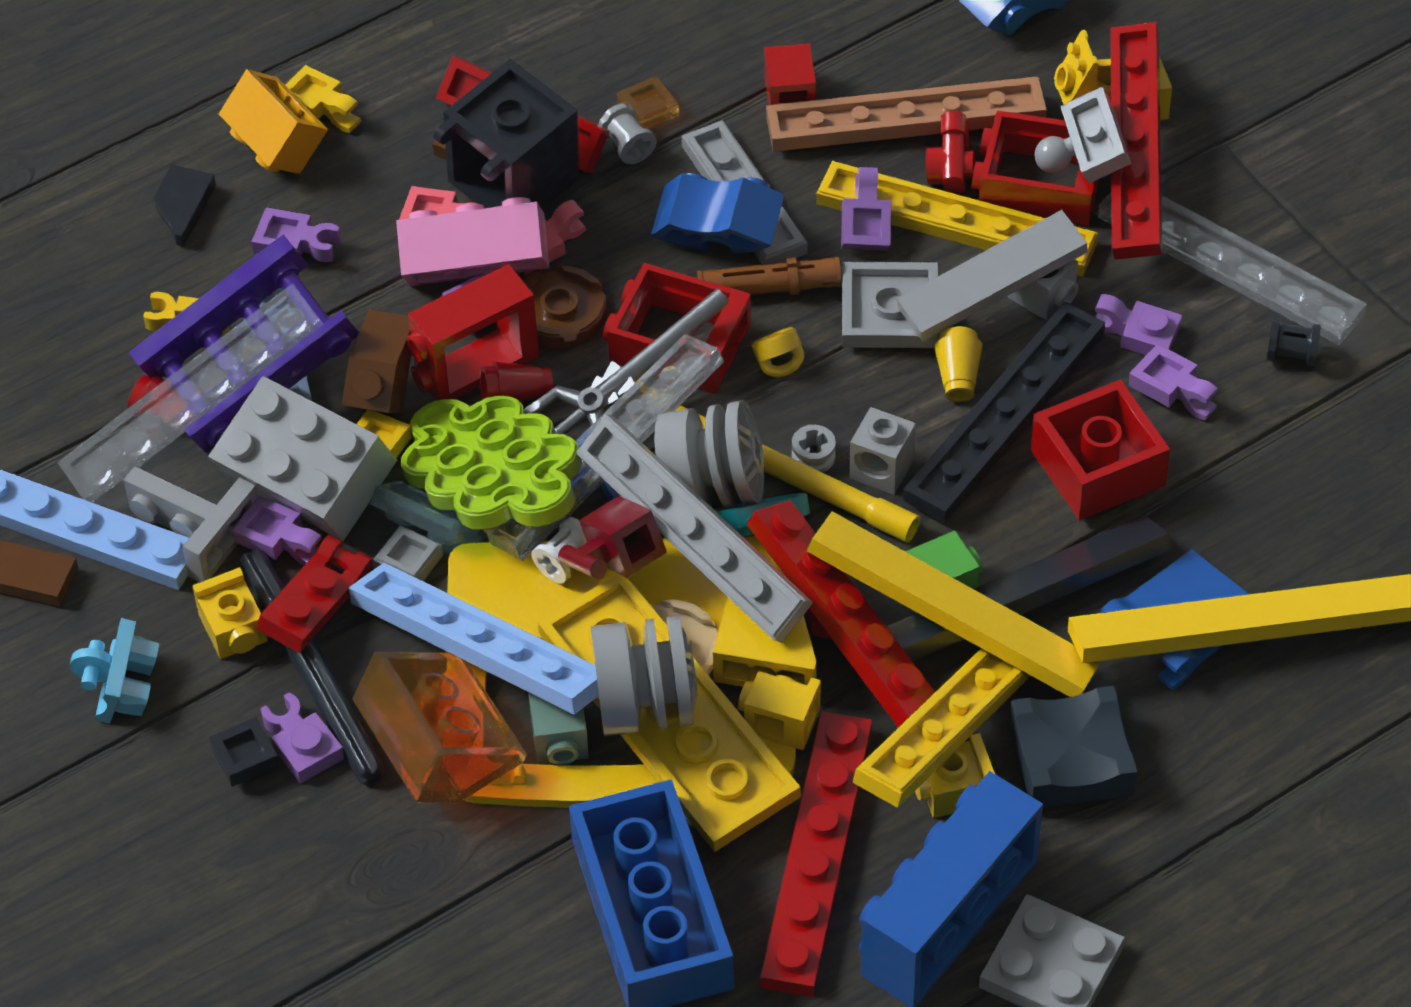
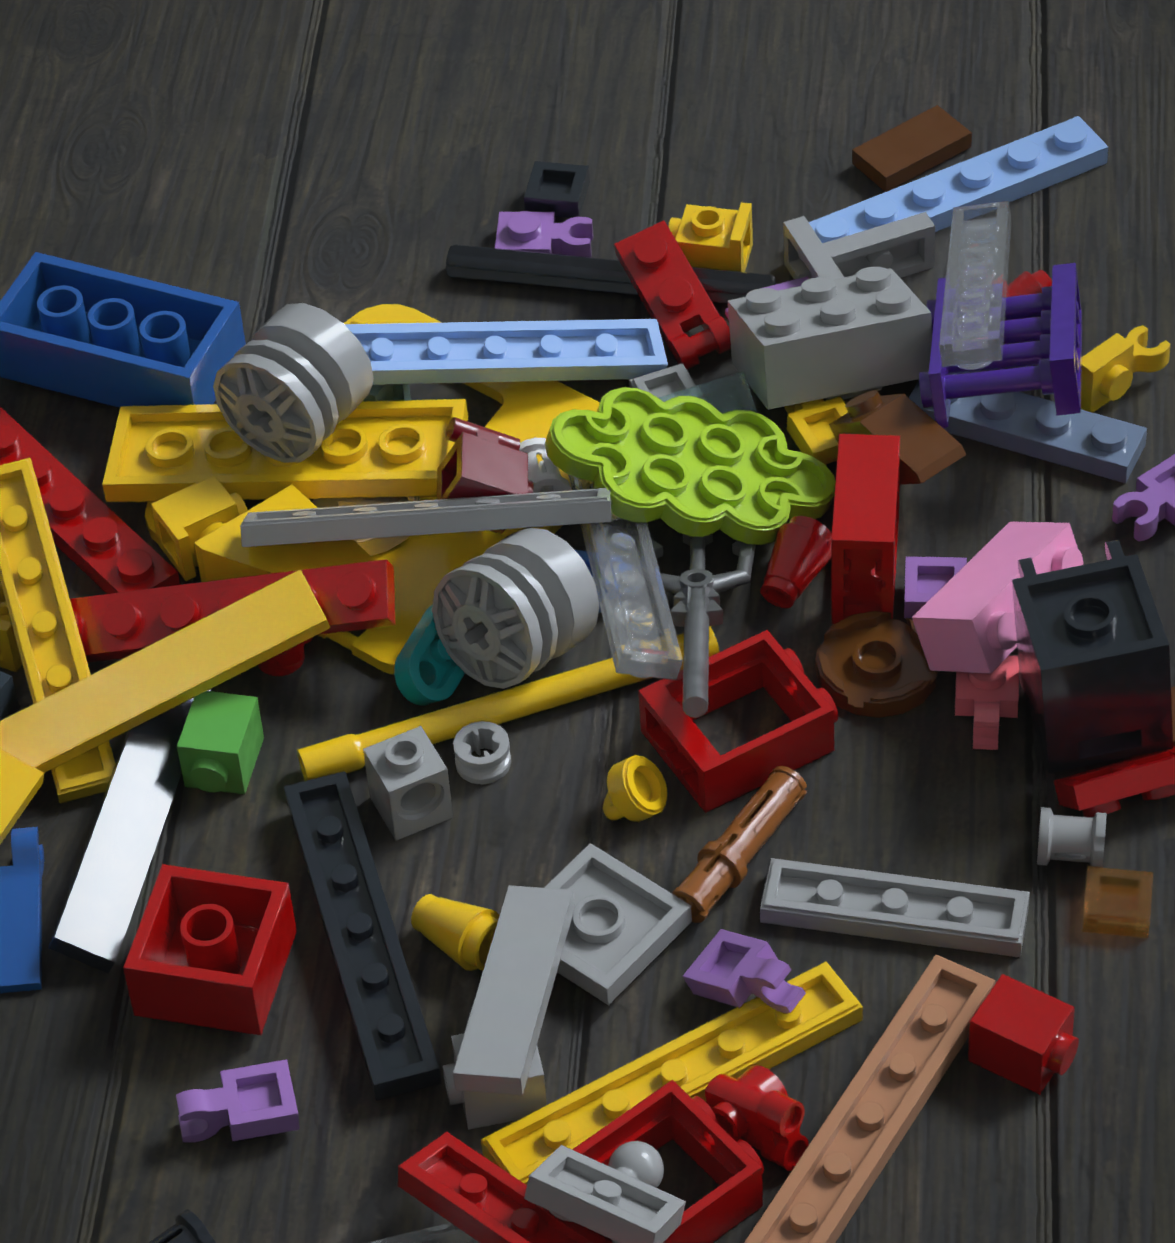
camera: 130 degrees right, 5 degrees down
medium azure hips [70,618,159,724] -> none
clear orange slope [353,651,527,803] -> none
blue brick [651,173,785,253] -> none
medium lavender plate [1095,294,1182,355] -> none

